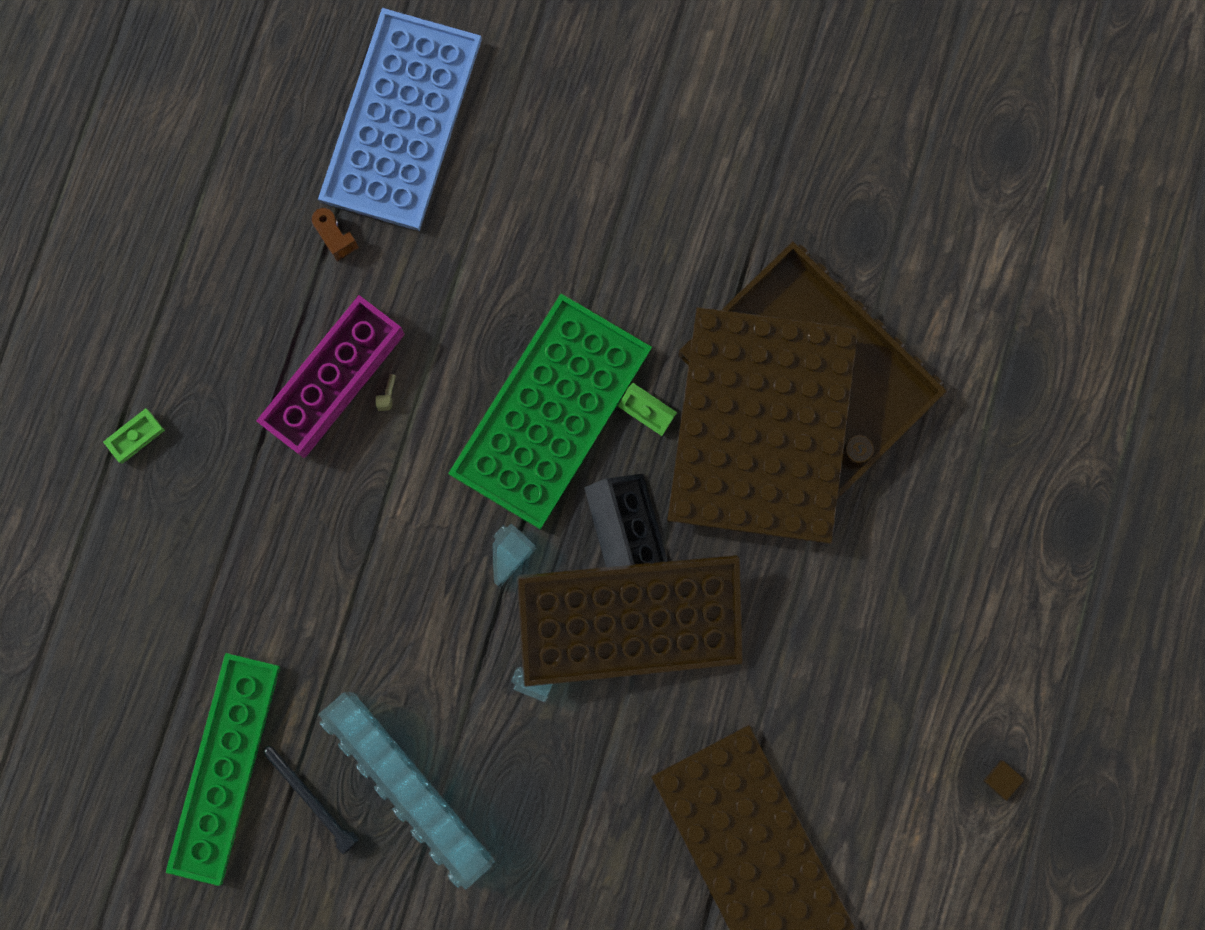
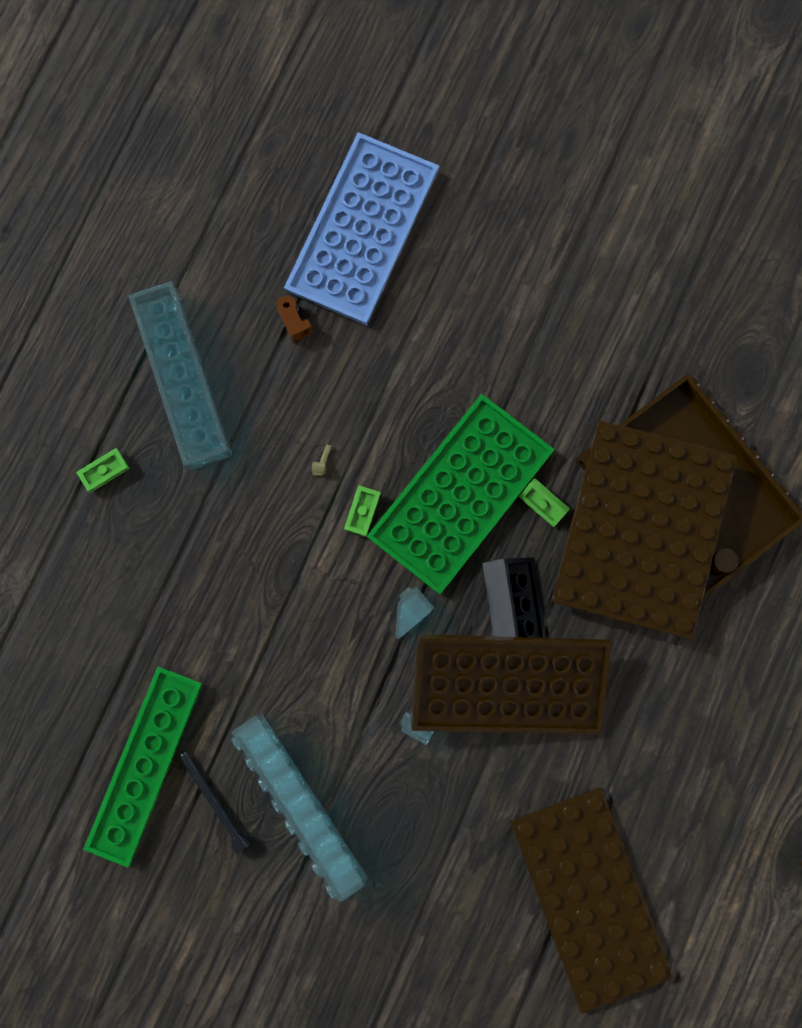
camera: 10 degrees right, 0 degrees up
magenta brick [256,295,405,459] -> none
none -> clear light blue brick [128,281,233,471]
none -> bright green plate [344,485,381,537]

